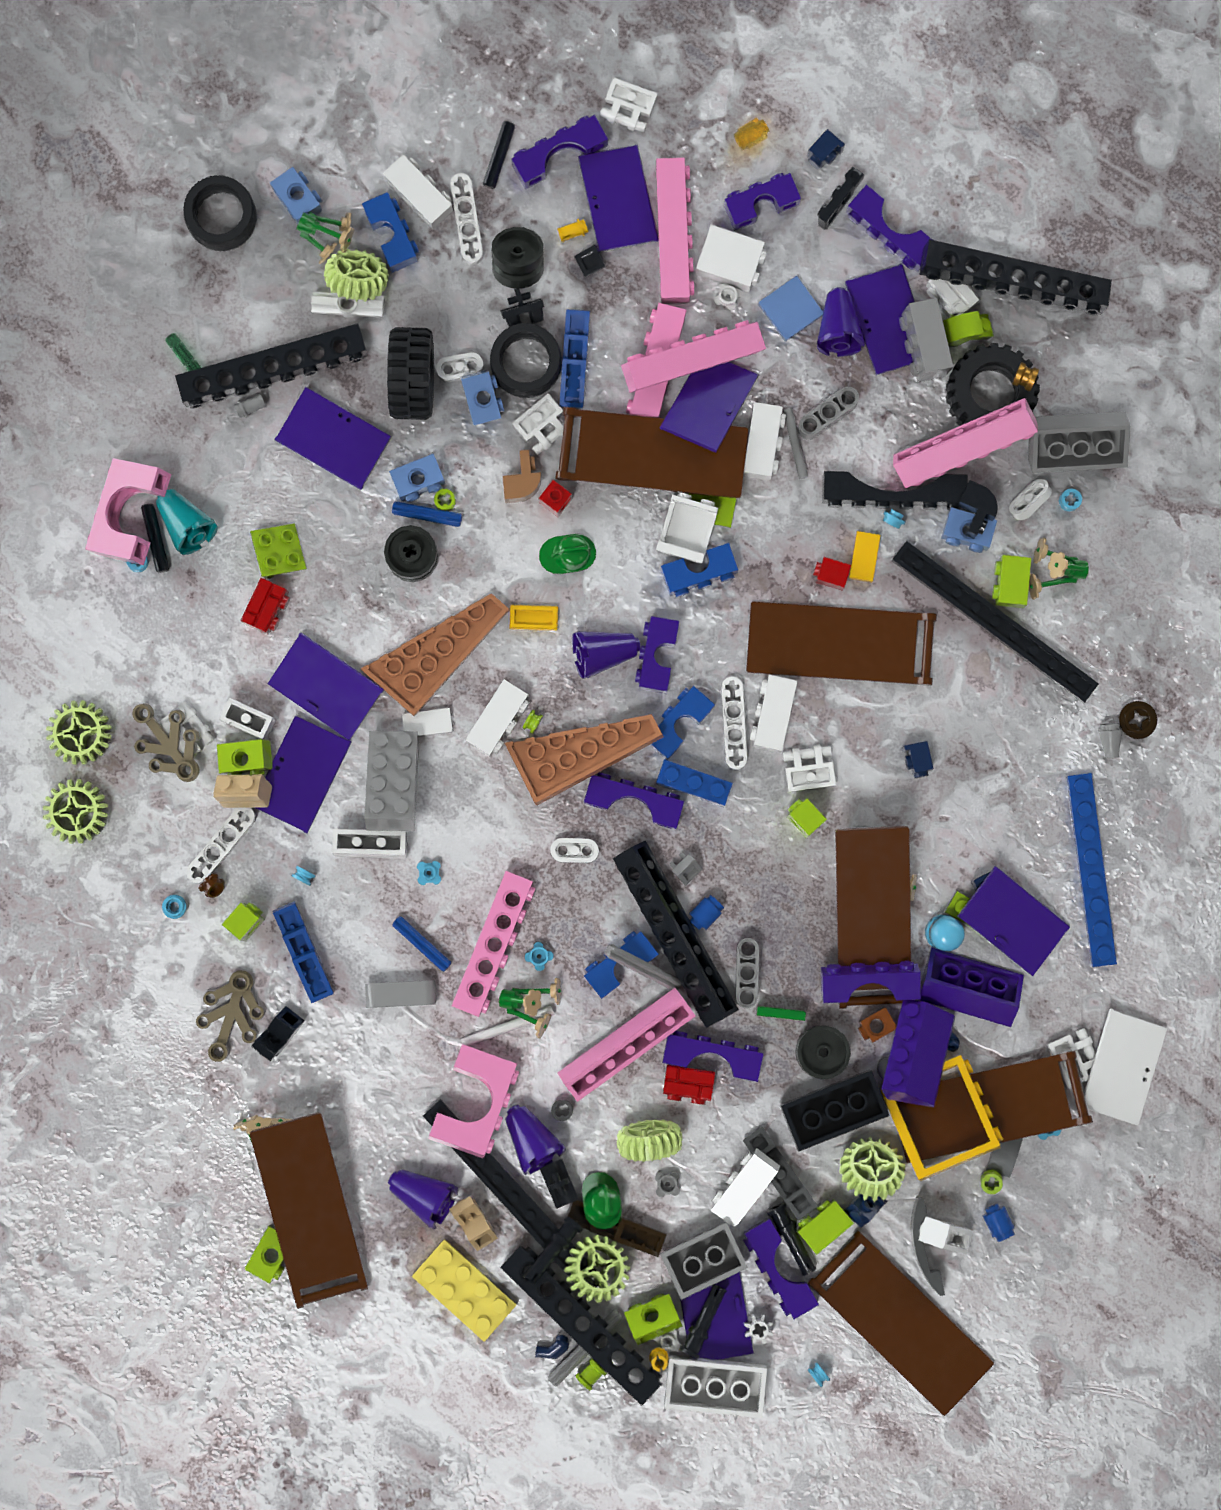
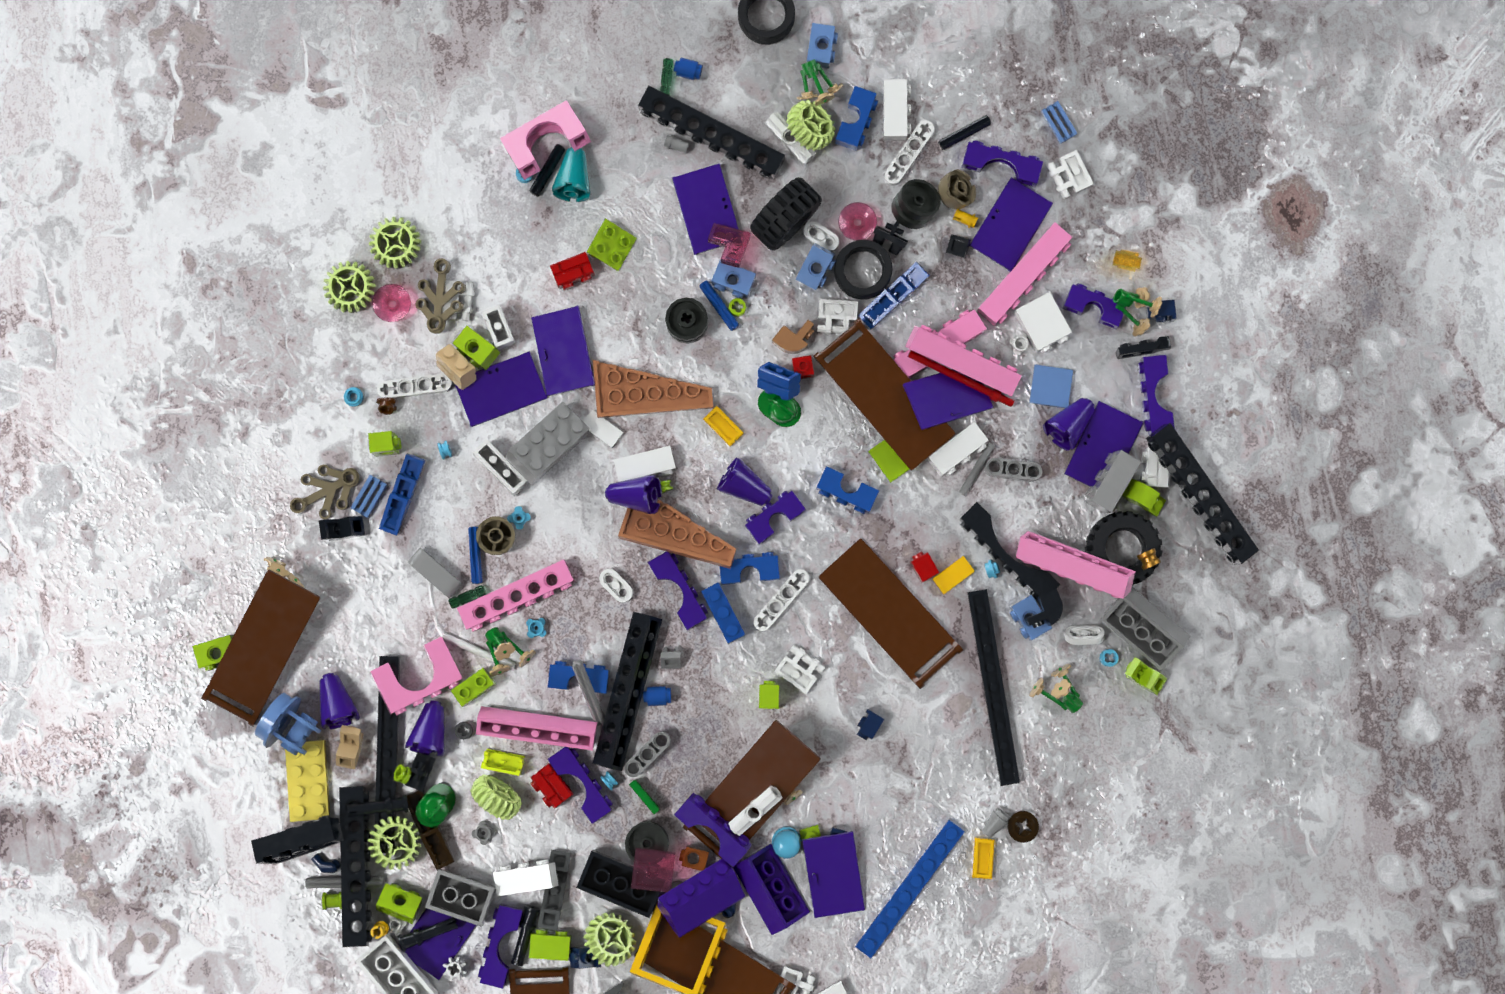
camera: 45 degrees right, 0 degrees up
white panel [656,492,718,564] -> none
white brick [750,675,797,753] -> none
lime brick [992,555,1031,608] -> none
none -> black wedge [251,815,344,864]
none -> medium blue piece [255,693,321,755]
none -> medium blue tile [351,475,387,518]
none -> clear pink dish [372,284,411,322]
none -> lime bush [394,764,411,784]
none -> clear green axle [448,585,486,609]
none -> lime brick [451,668,496,707]
none -> dark tan cylinder [476,516,515,555]
none -> neon yellow hinge [481,749,525,776]
none -> medium azure bush [600,771,619,790]
none -> dark purple cone [605,475,662,514]
none -> clear pink plate [631,848,675,892]
none -> blue brick [673,57,703,81]
none -> clear pink plate [708,223,751,268]
none -> white piece [728,785,783,836]
none -> blue brick [757,362,801,400]
none -> clear pink dish [838,202,877,241]
none -> red bar [907,350,1014,407]
none -> dark tan cylinder [938,169,976,210]
none -> yellow tile [972,838,995,879]
none -> medium blue tile [1041,101,1077,144]
none -> plant [1113,287,1162,337]
none -> lime brick [1125,657,1167,695]

